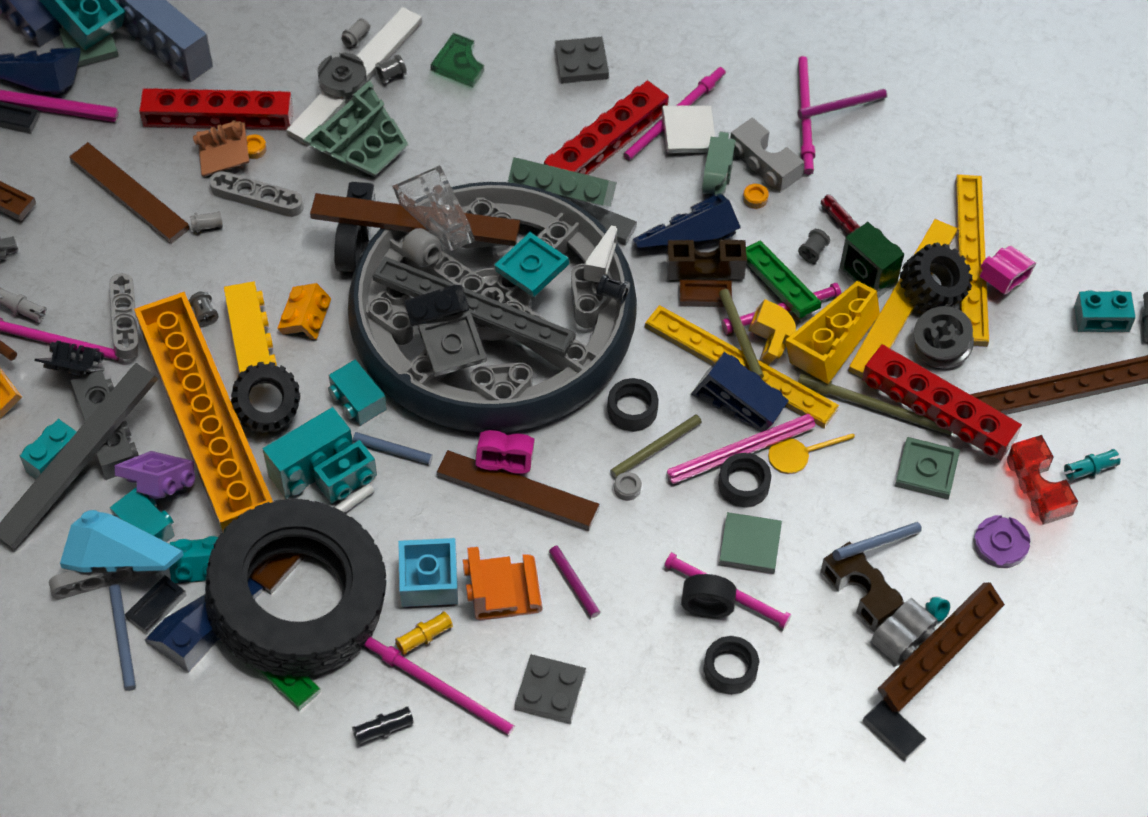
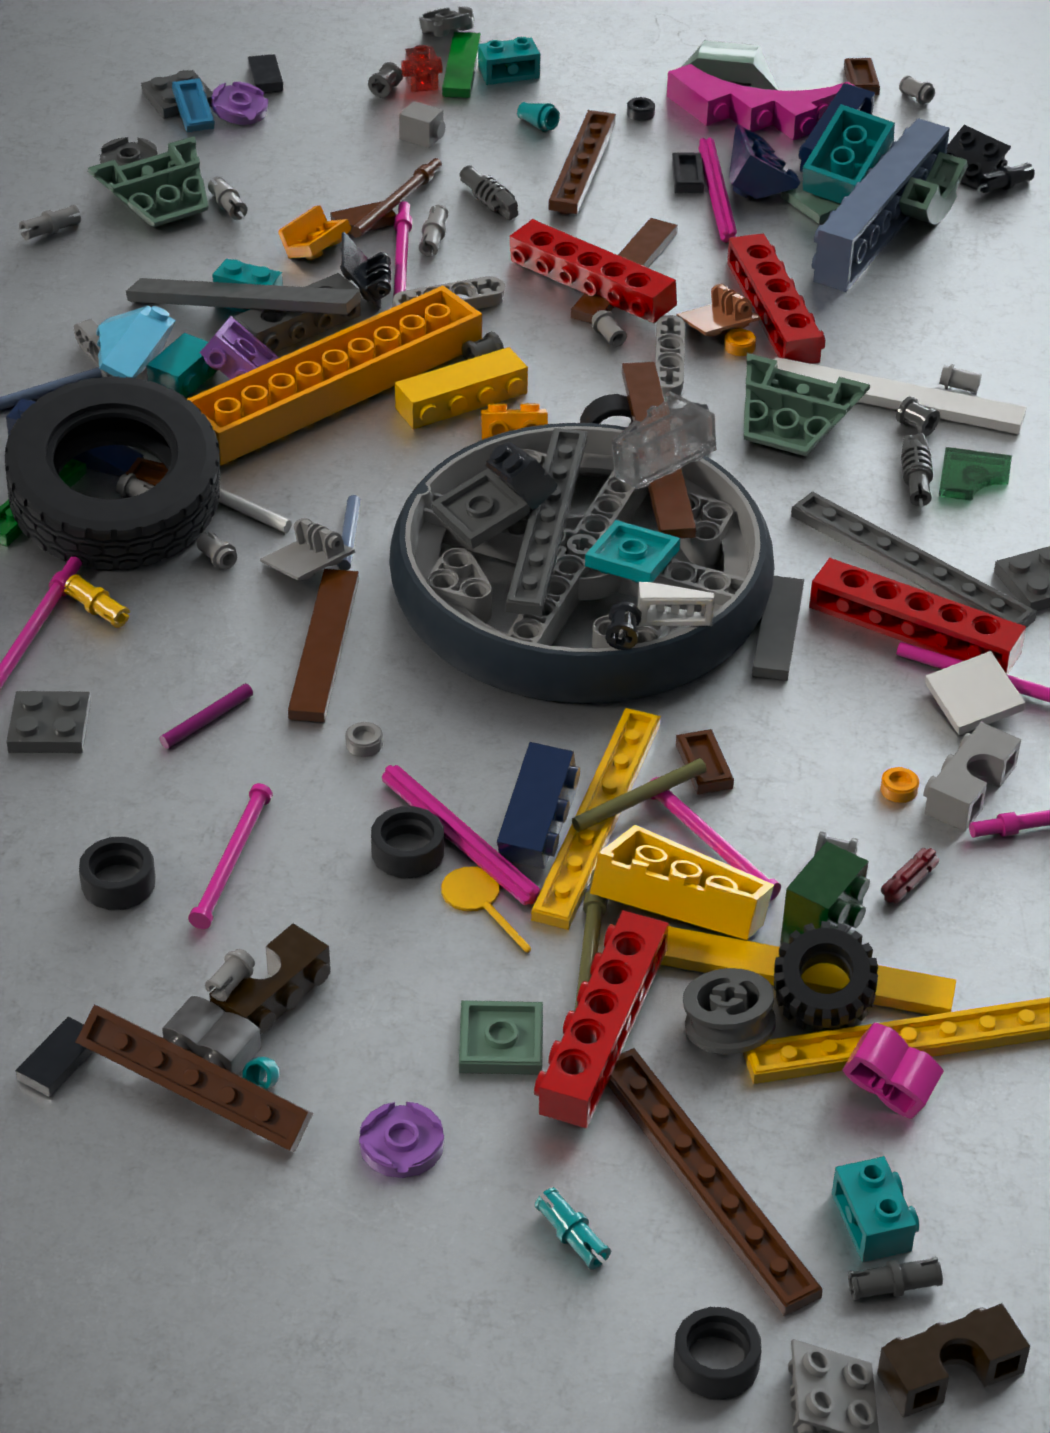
camera: 75 degrees right, 15 degrees down
black tyre [231,362,300,433] -> none
teal brick [262,407,353,499] -> none
teal brick [313,440,377,504] -> none
dark grey plate [318,53,367,99] -> none
teal brick [328,359,387,426] -> none
medium azure brick [399,538,458,607] -> none
light grey head [402,228,441,267] -> none
orange piece [463,547,543,620] -> none
dark pink brick [476,430,535,474] -> none
sand green brick [508,157,617,207] -> none
black tyre [607,378,659,431] -> none
olive bar [610,414,702,479] -> none
dark blue wedge [633,193,741,248] -> none
dark brown arch [666,240,747,279] -> none
black tyre [681,574,737,618] -> none
sand green piece [702,131,736,195] -> none
sand green tile [719,512,782,574] -> none
green tile [746,240,821,319] -> none
yellow brick [748,299,796,366] -> none
sand blue bar [833,522,922,561] -> none
clear red arch [1007,435,1078,525] -> none
none -> light grey pin [116,473,154,499]
none -> light grey pin [197,531,237,569]
none -> light grey pin [205,949,255,1001]
none -> light grey hinge [260,518,355,581]
none -> red brick [509,219,677,323]
none -> dark grey tile [791,491,1037,628]
none -> dark grey hinge [901,433,933,506]

